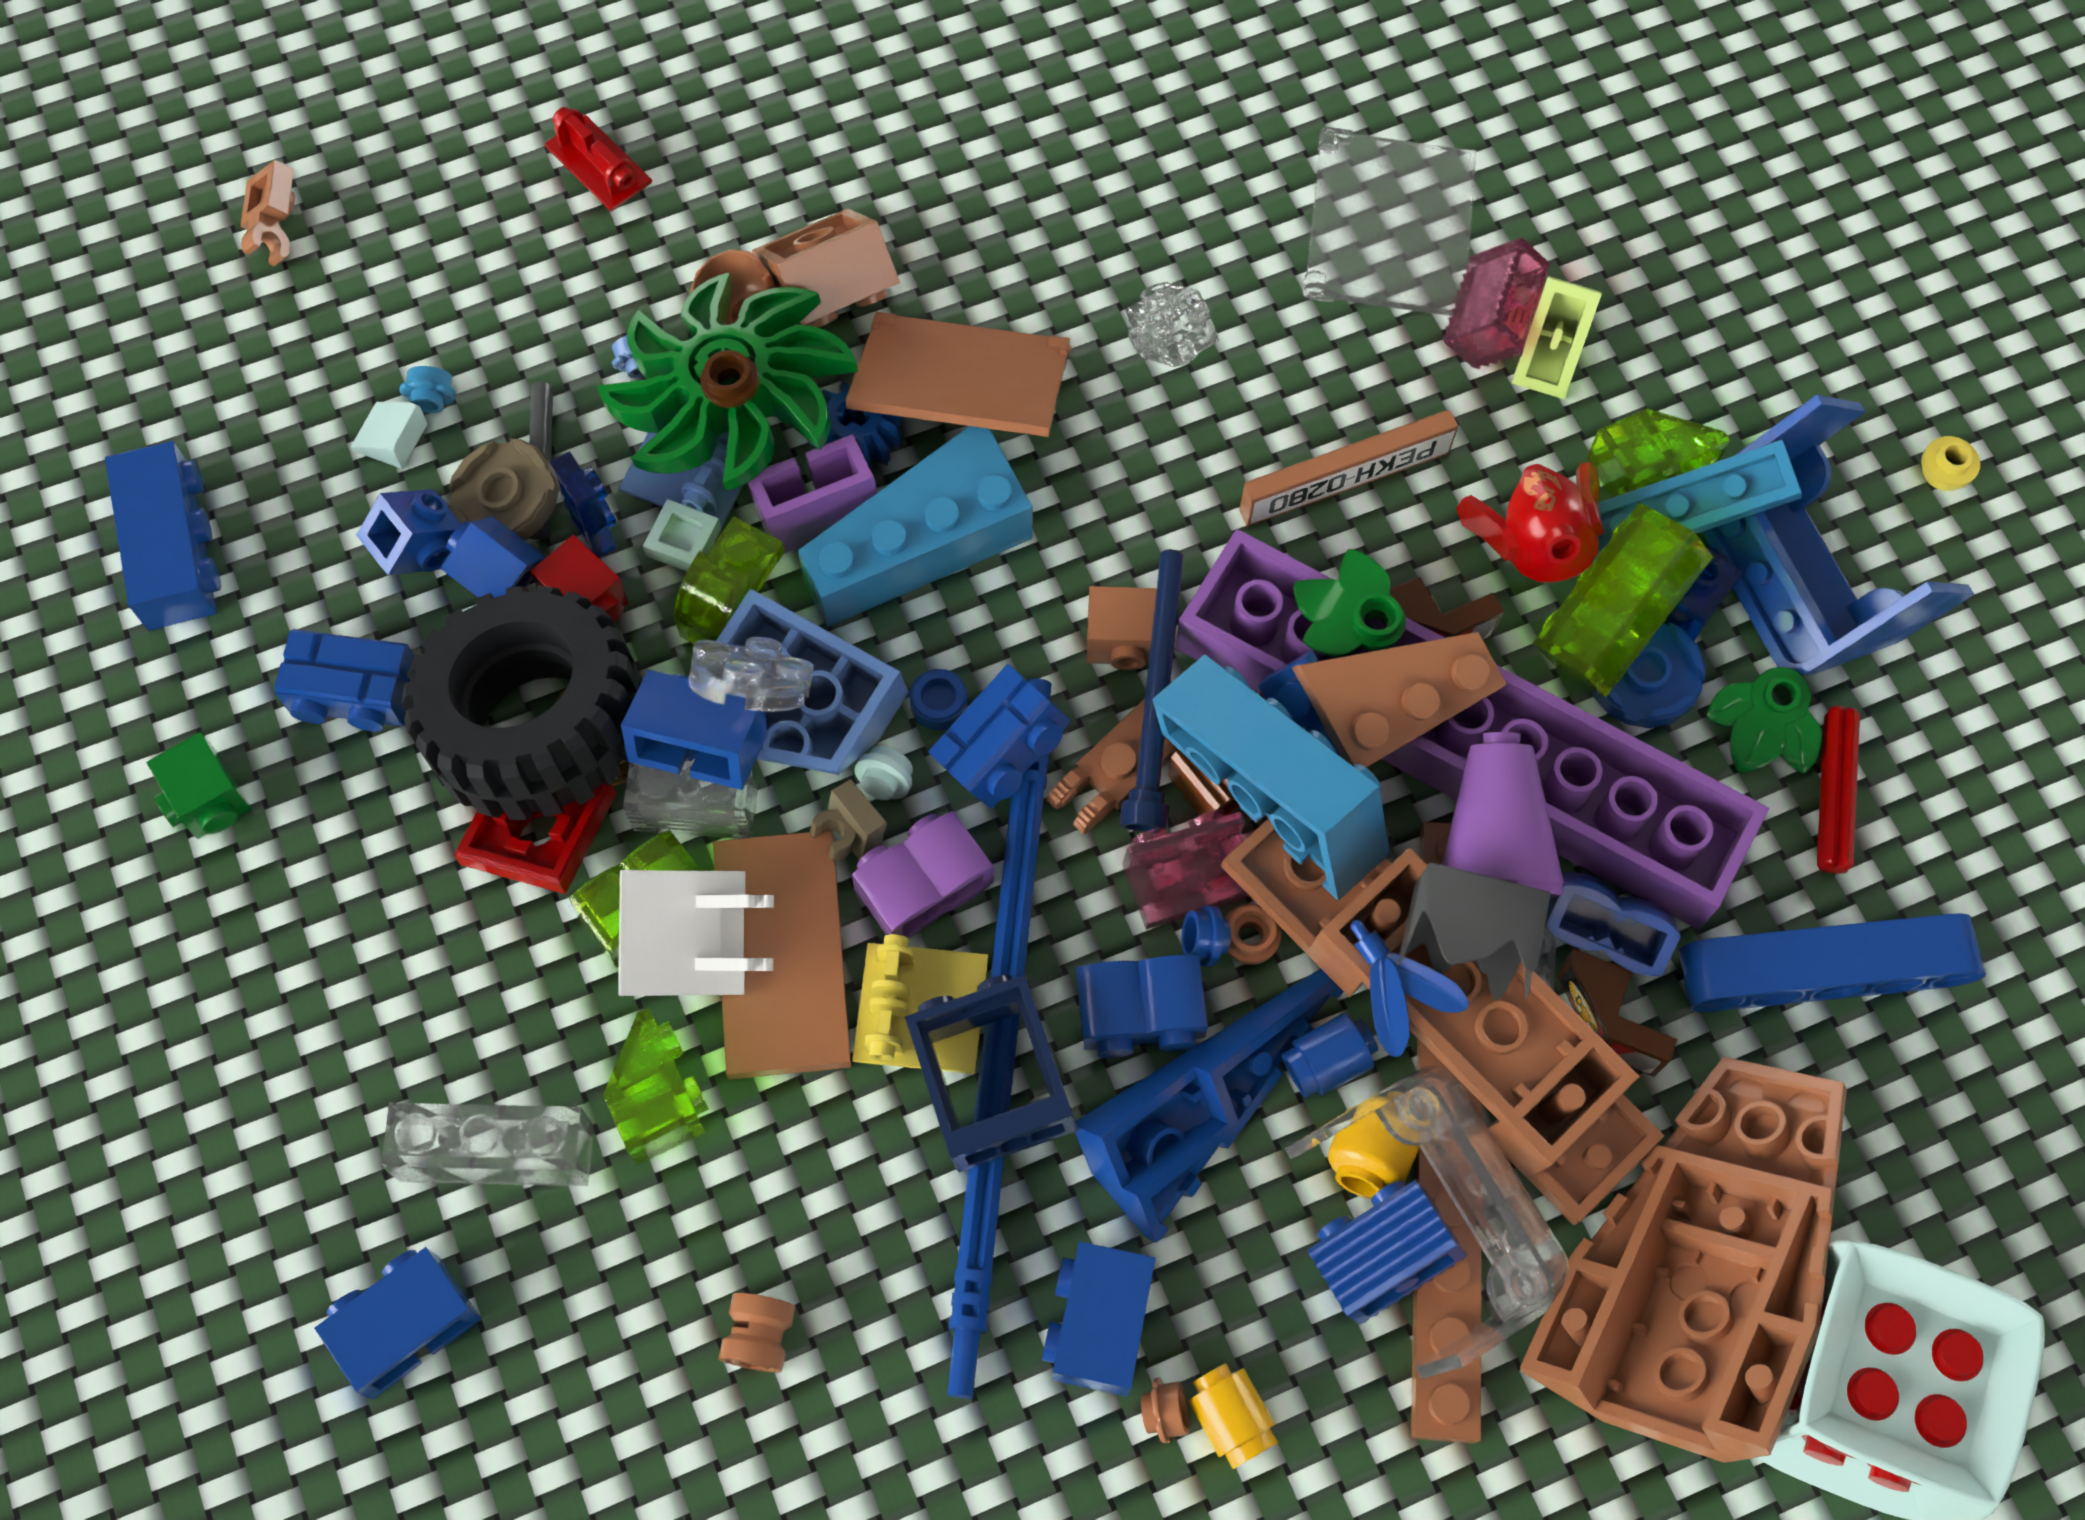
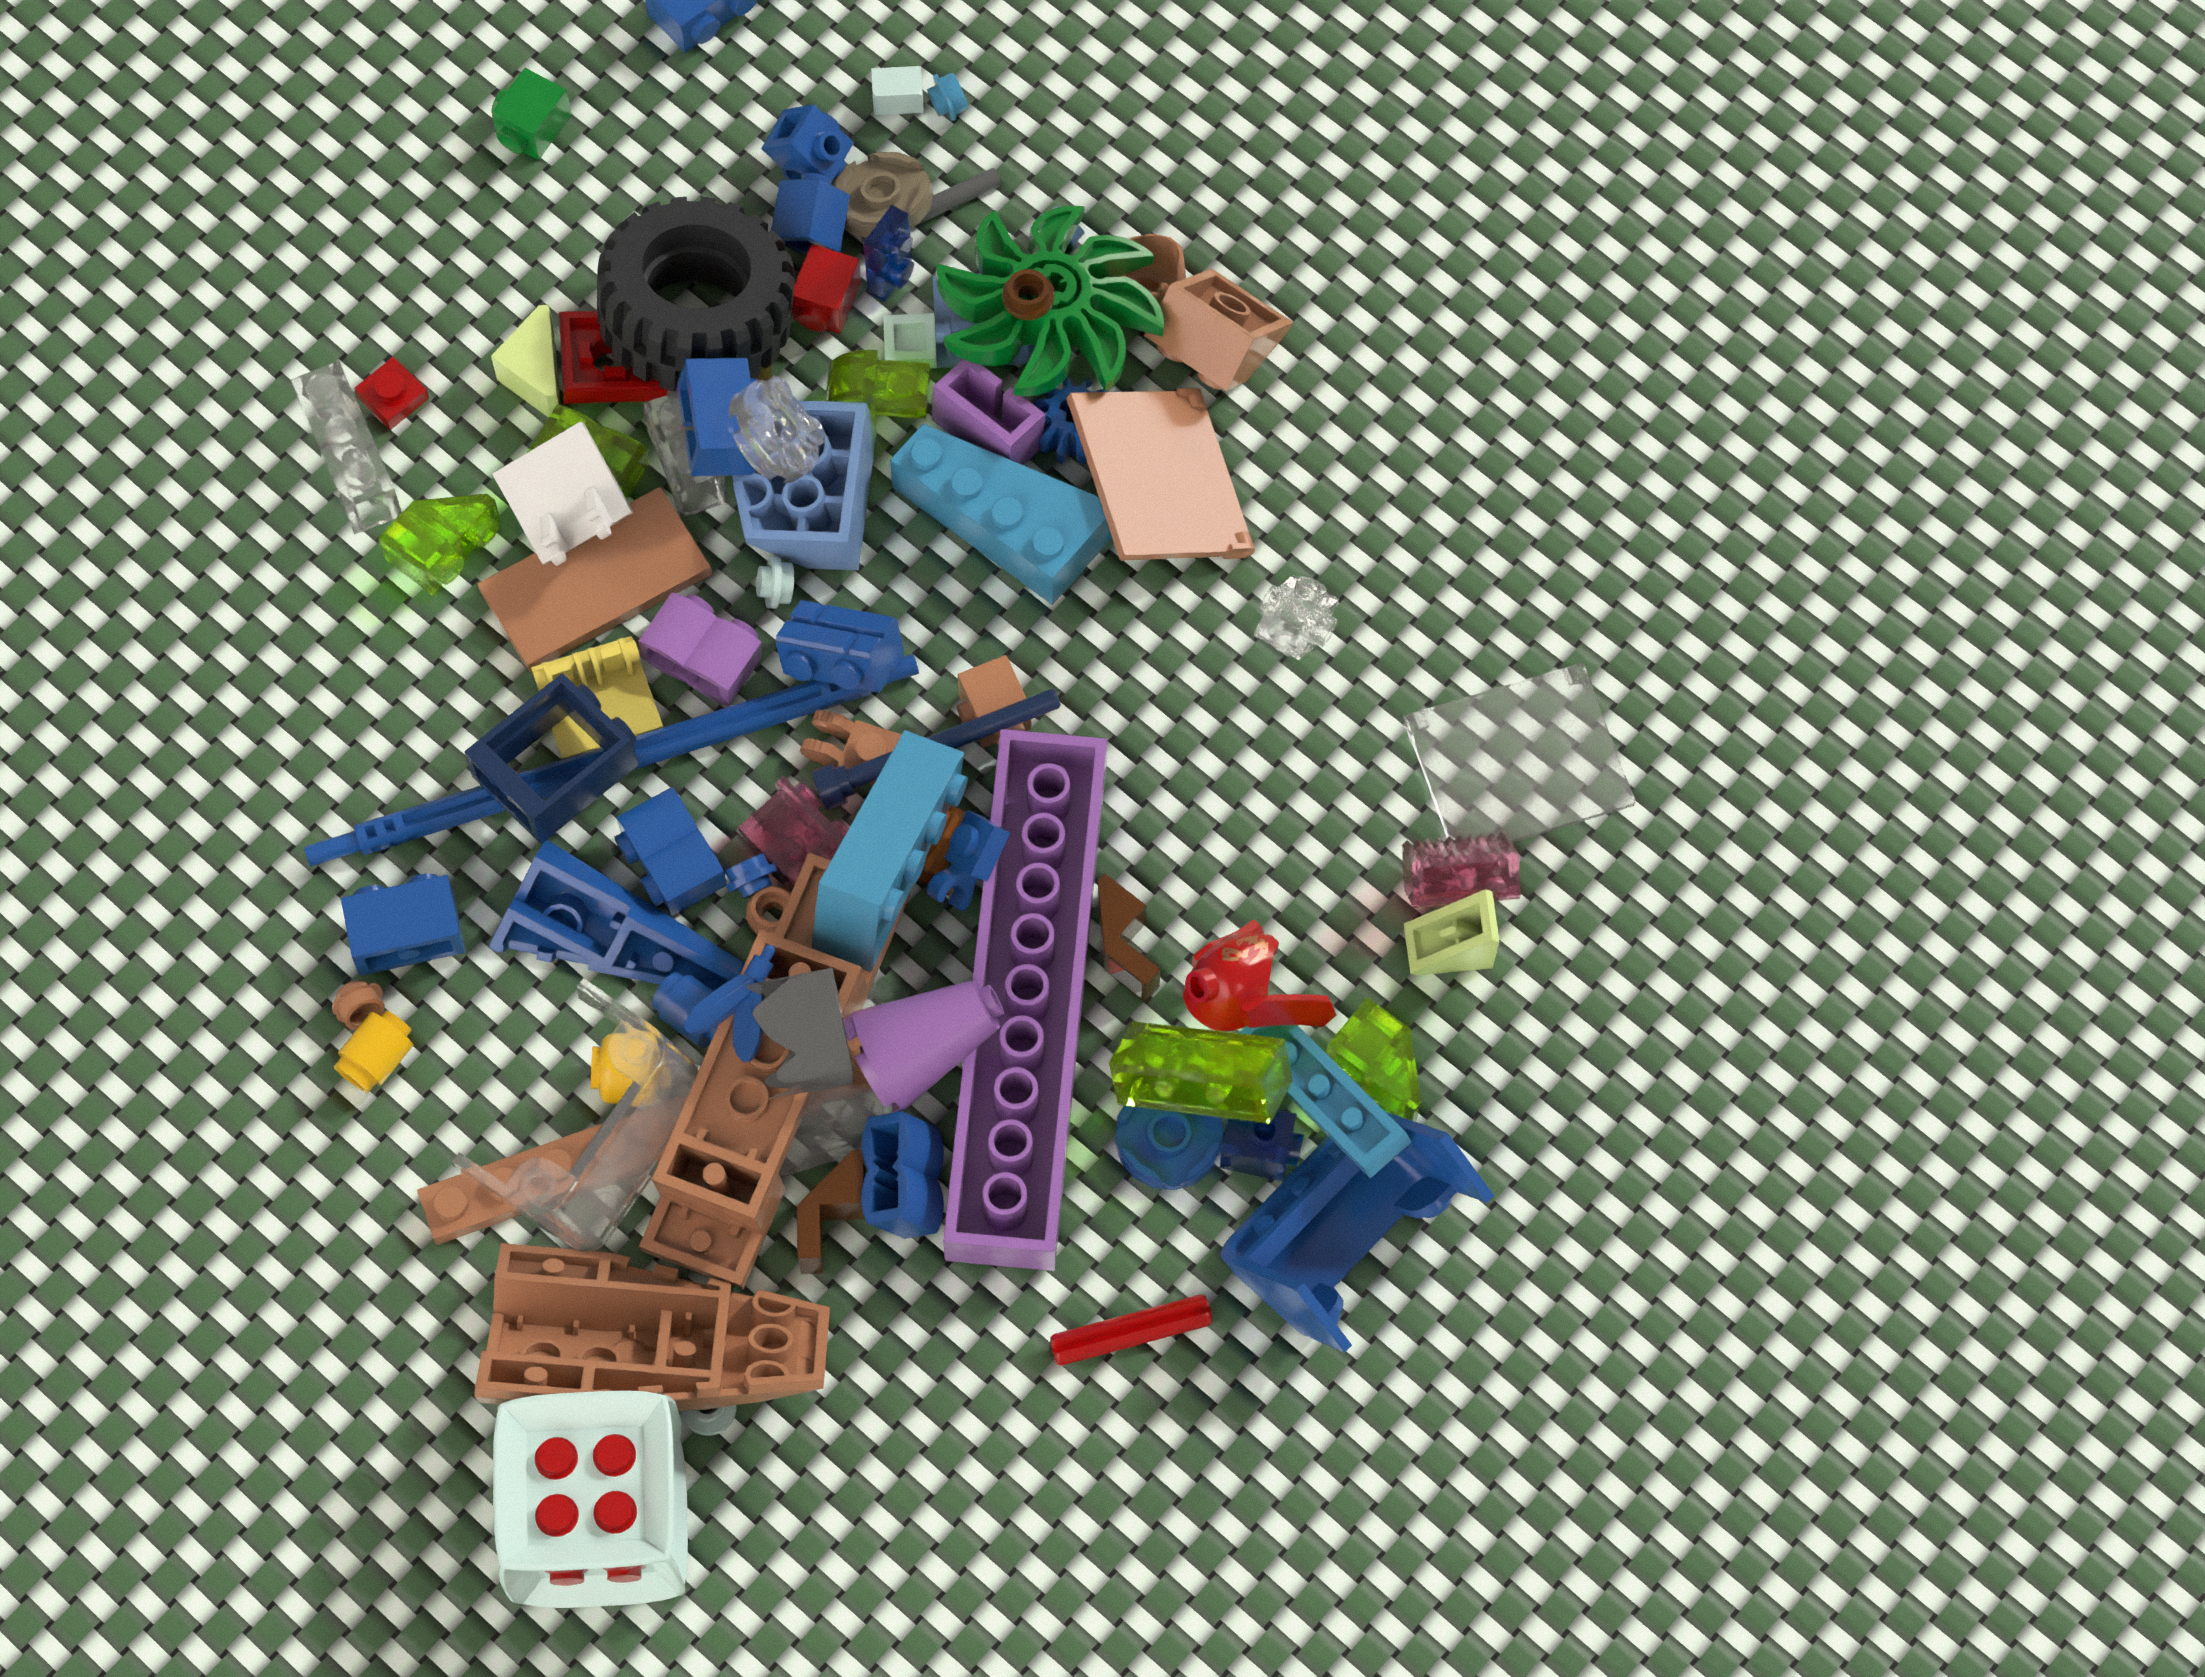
camera: 65 degrees right, 0 degrees up
blue brick [274,629,415,732] -> none
blue piece [314,1247,482,1400] -> none
red hinge [544,107,652,212] -> none
nougat wheel [718,1293,796,1373] -> none
dark tan tile [810,779,887,861] -> none
blue tile [909,669,968,730] -> none
tile [1239,410,1459,527] -> none
nougat wing [1292,632,1507,767] -> none
green plate [1293,549,1406,657] -> none
blue brick [1308,1180,1467,1325] -> none
blue beam [1678,913,1986,1013] -> none
green plate [1706,667,1822,774] -> none
light yellow plate [1921,436,1980,491] -> none
none -> red plate [354,357,429,430]
none -> yellowish green slope [491,304,562,420]

